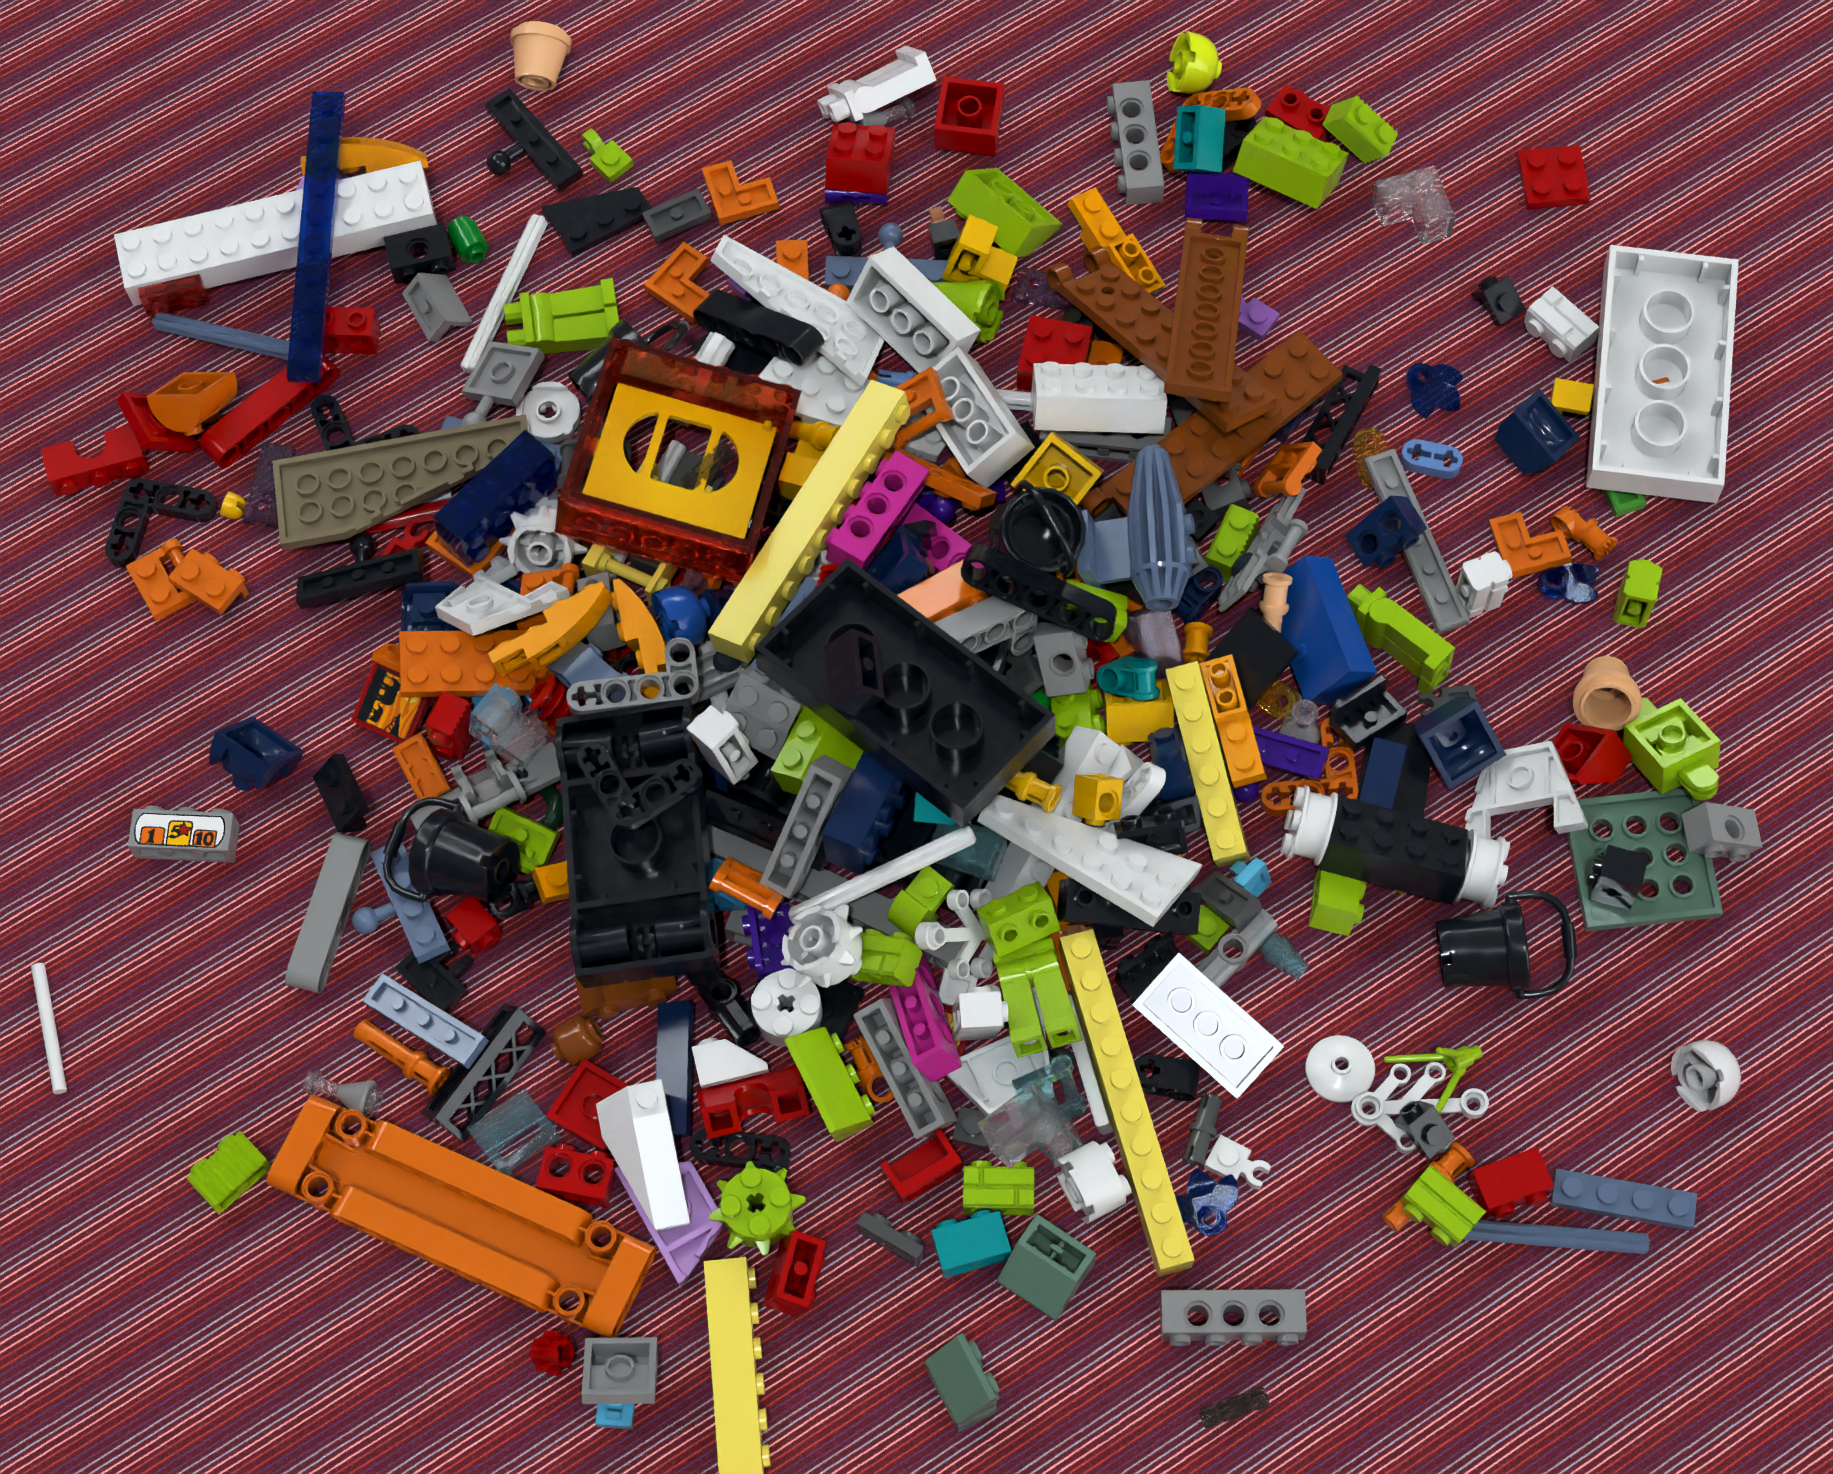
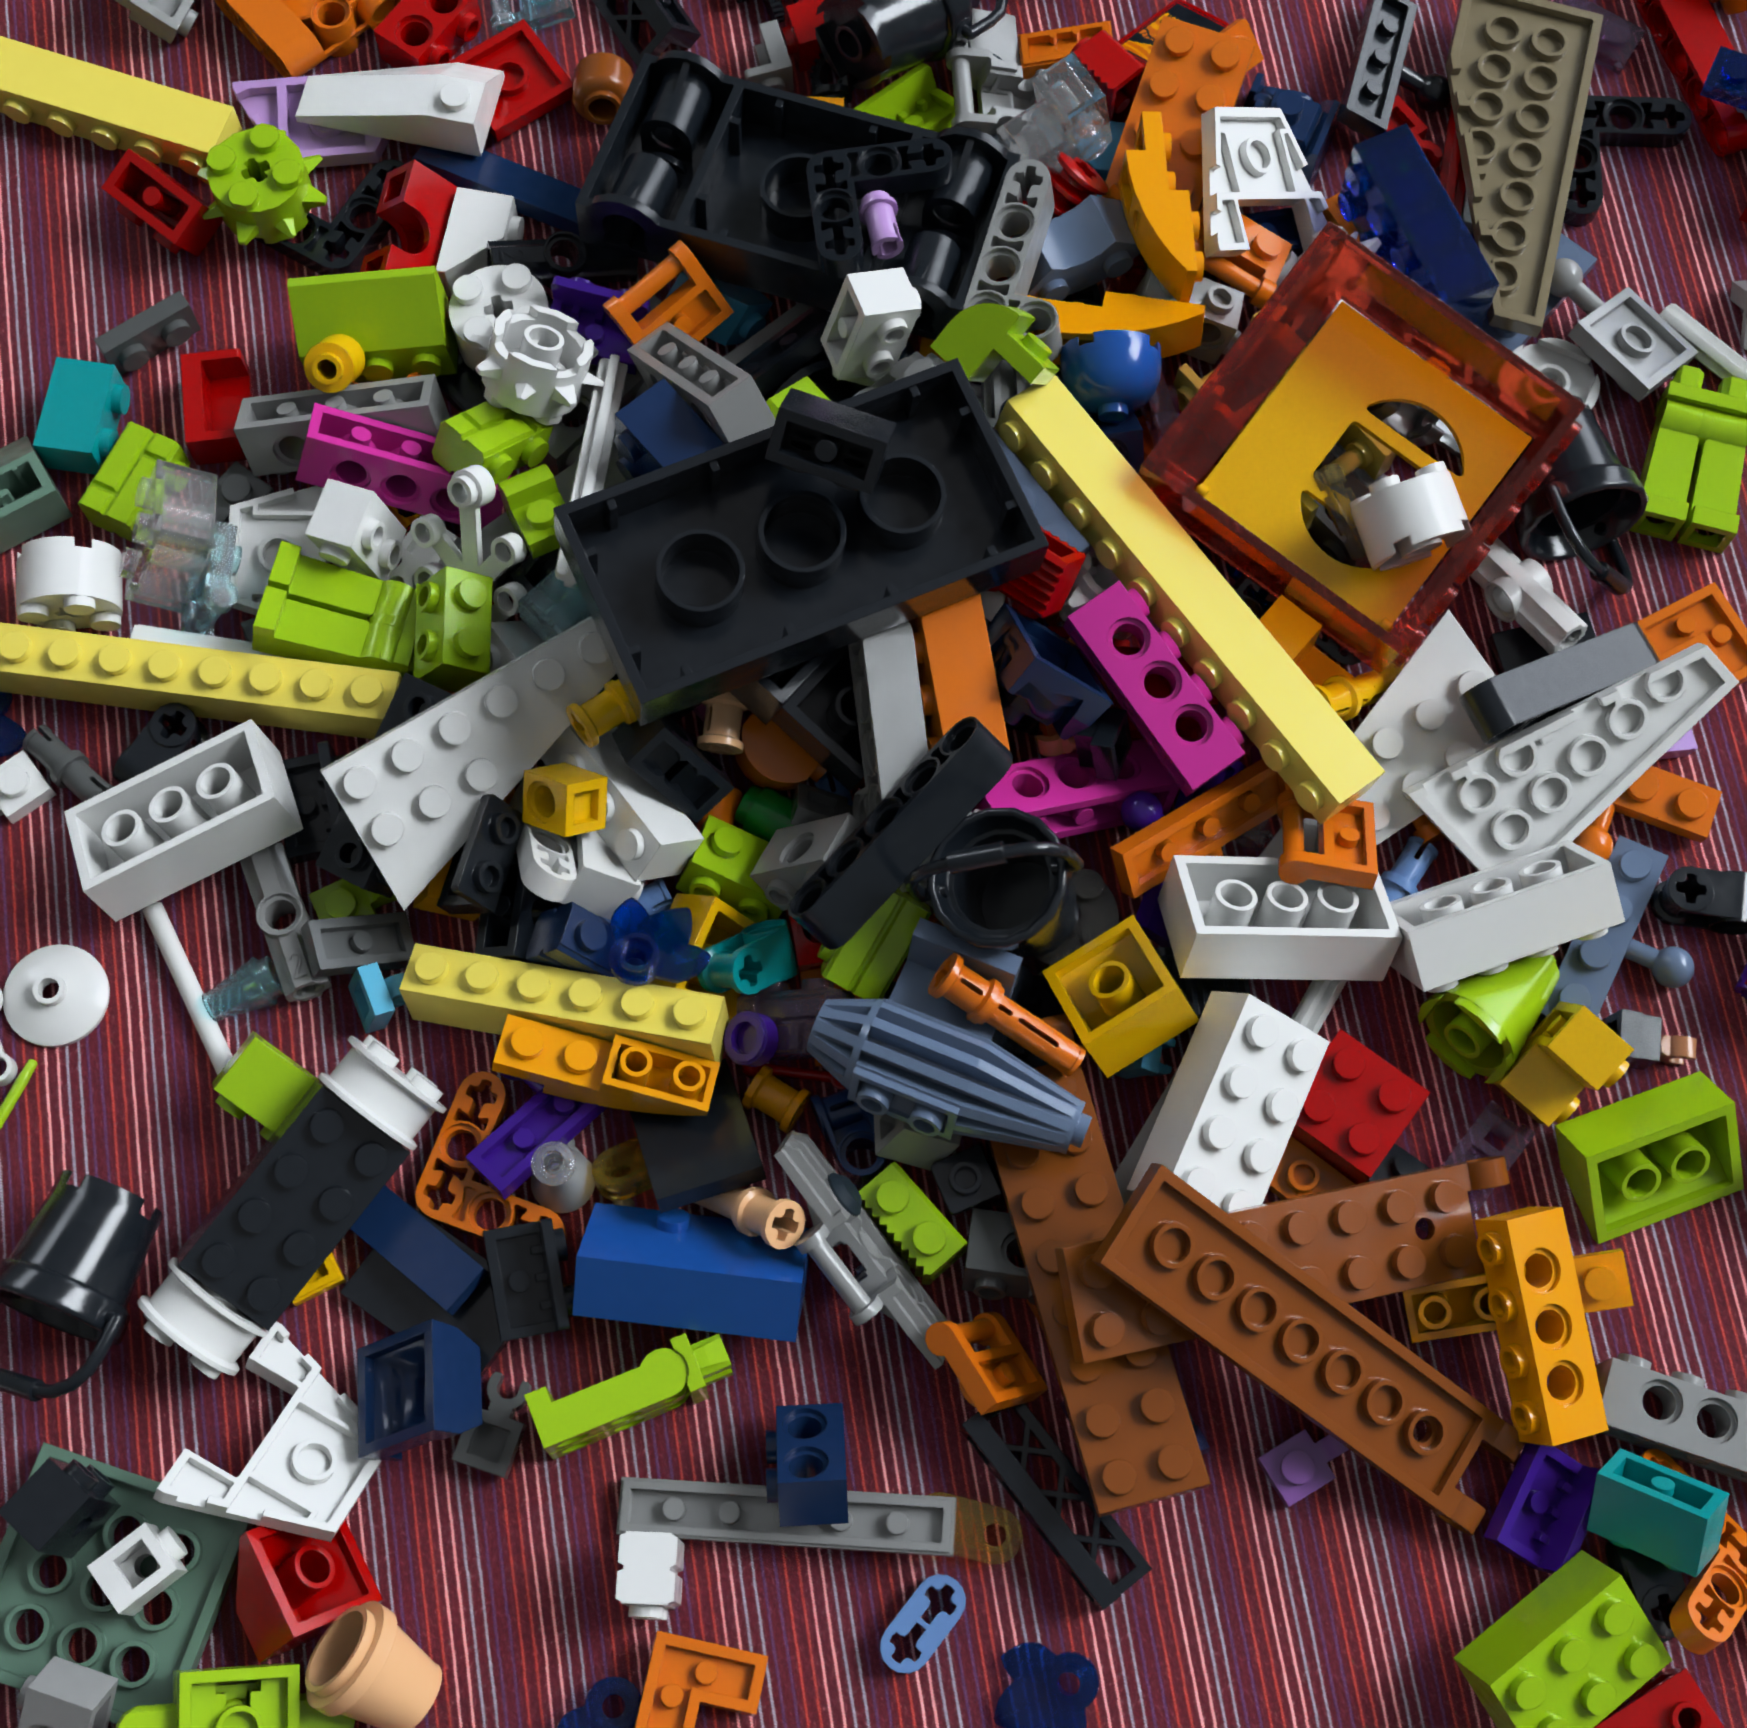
camera: 110 degrees right, 5 degrees up
none -> white brick [87,1522,188,1616]
none -> white bar [142,902,233,1075]
none -> yellow brick [304,334,365,393]
none -> clear blue plate [608,897,711,986]
none -> dark purple tile [724,1011,779,1067]
none -> light grey bracket [744,19,794,93]
none -> lavender pin [858,190,904,259]
none -> orange pin [928,953,1086,1077]
none -> lime brick [930,303,1060,385]
none -> white brick [1349,461,1473,571]
none -> light orange brick [1475,1206,1609,1447]

